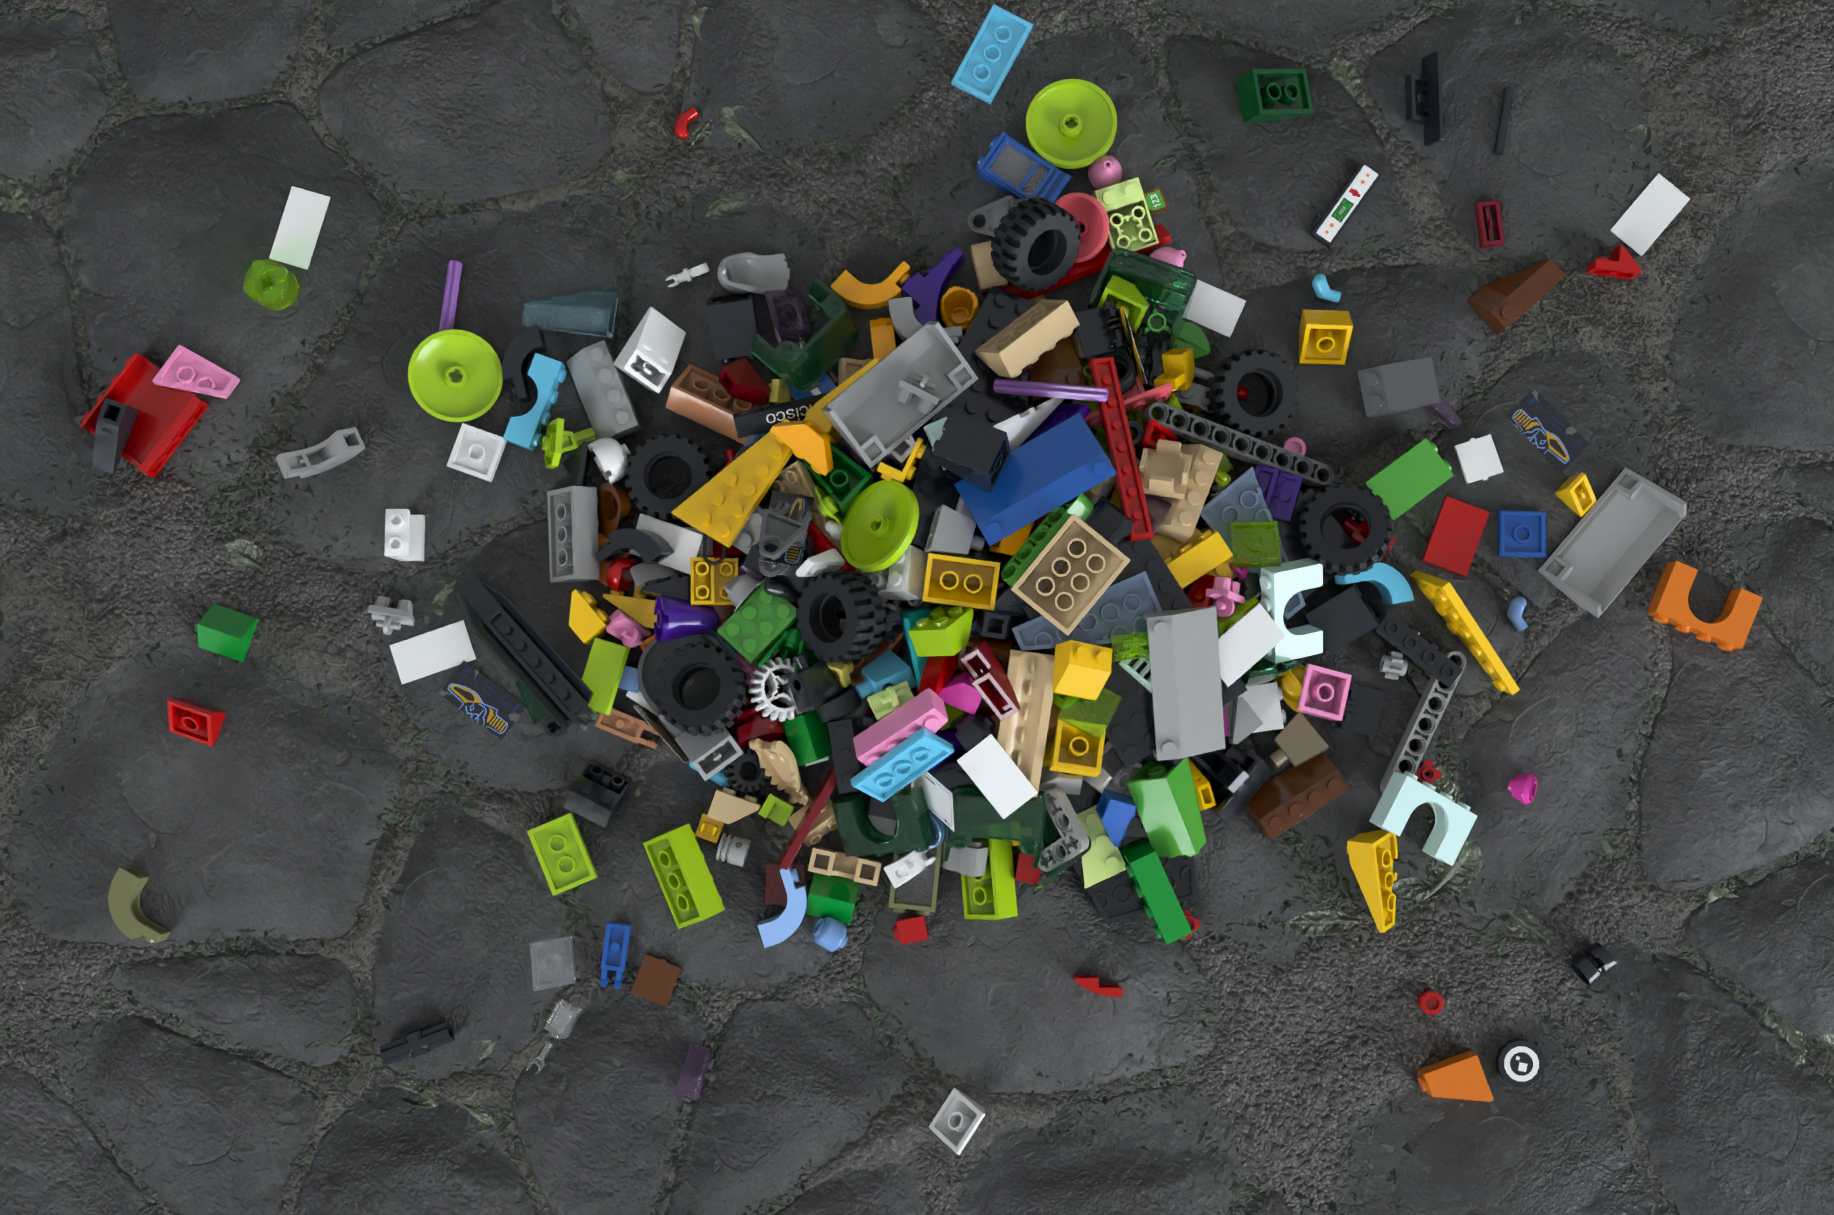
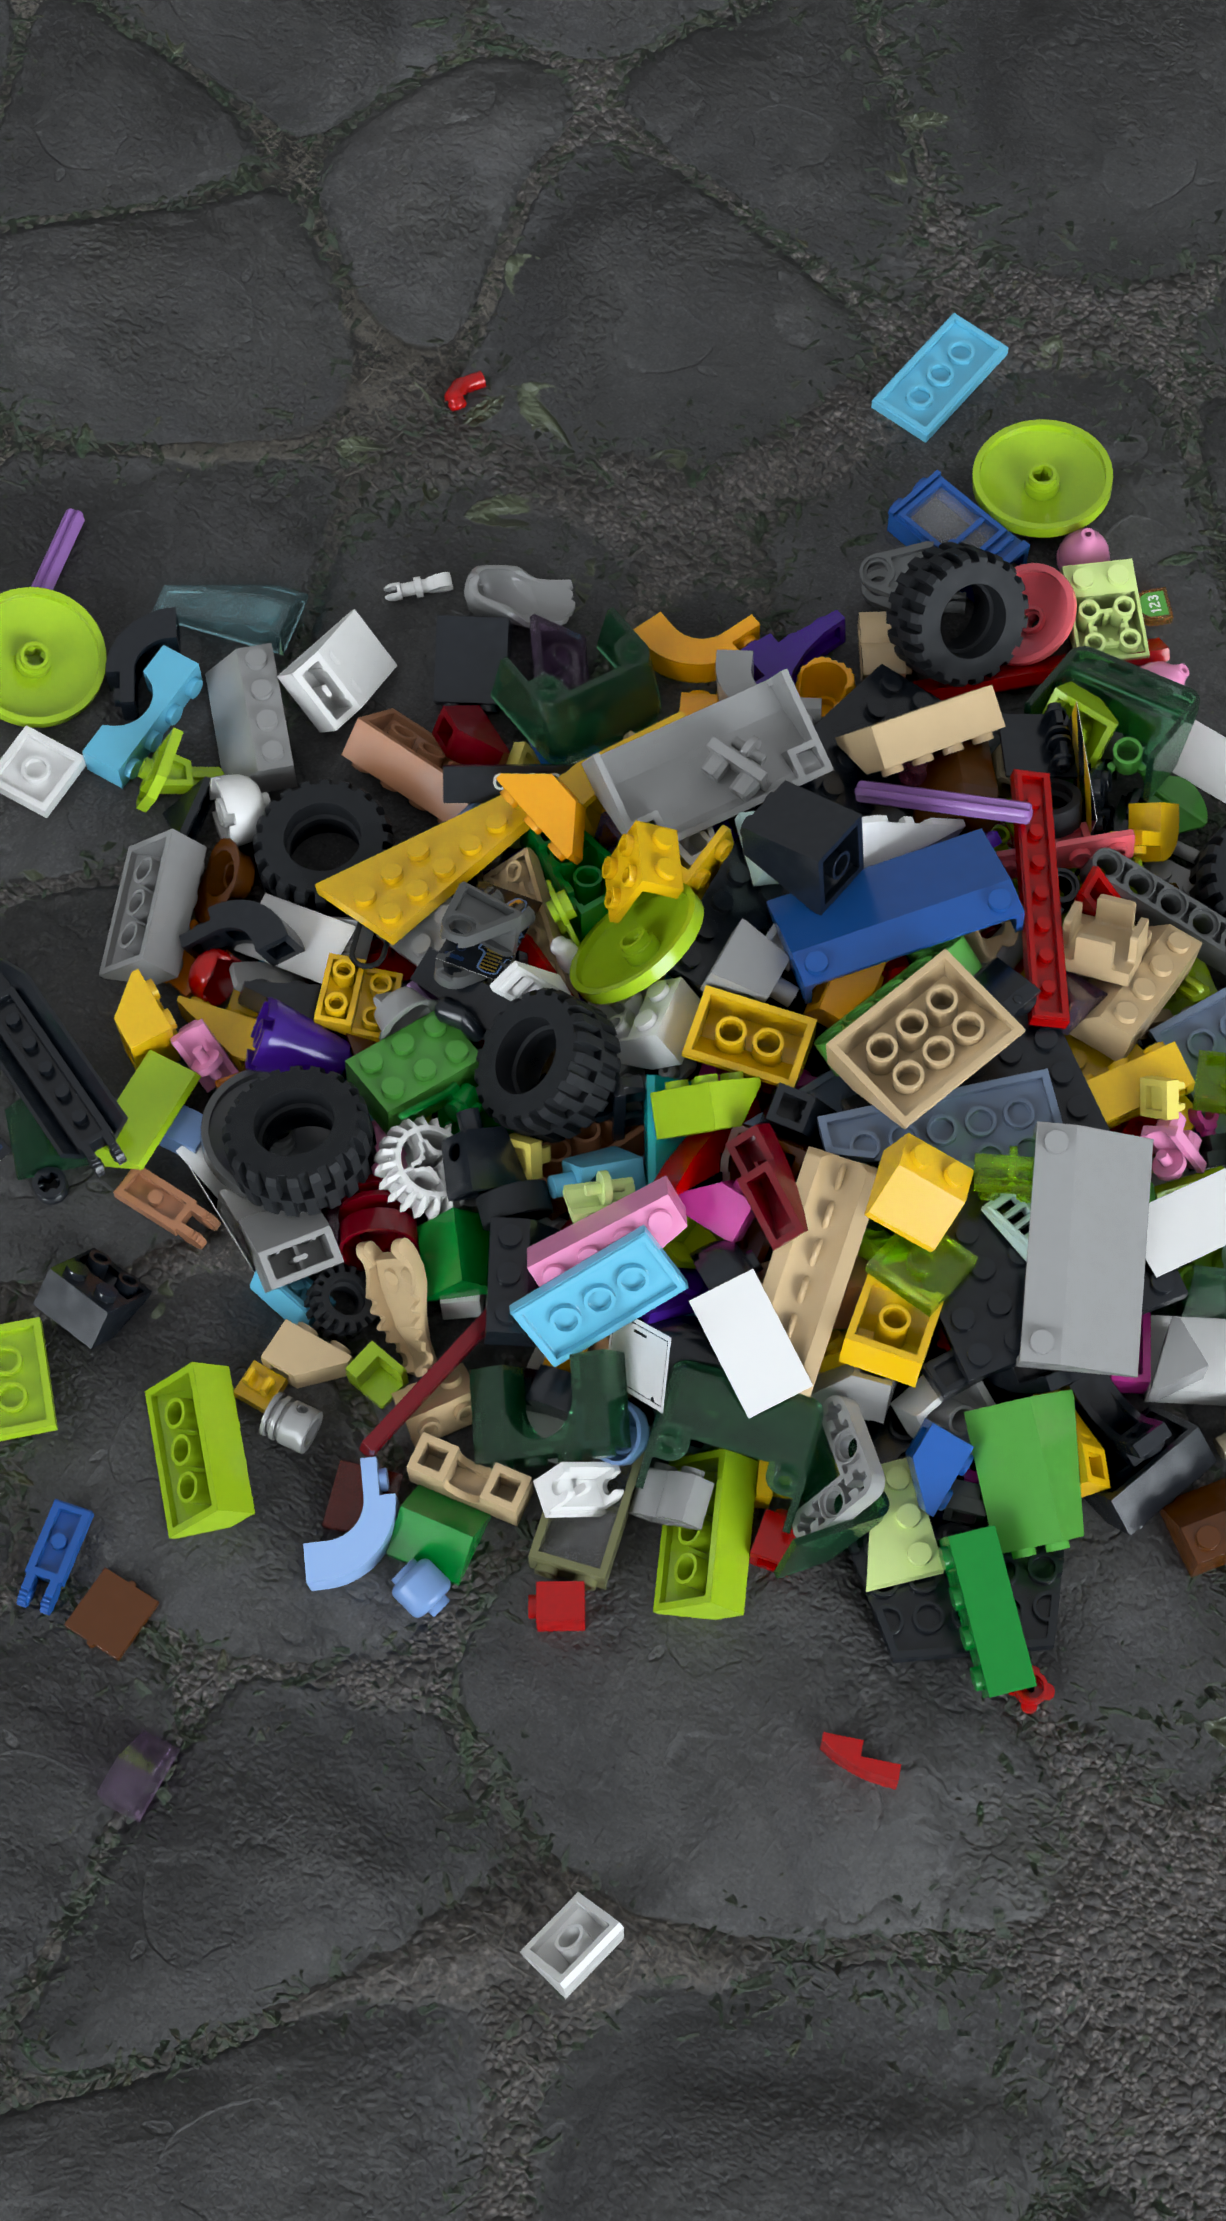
camera: 10 degrees right, 20 degrees down
none -> yellow bracket [602,820,684,923]
none -> light yellow tile [1140,1076,1185,1120]

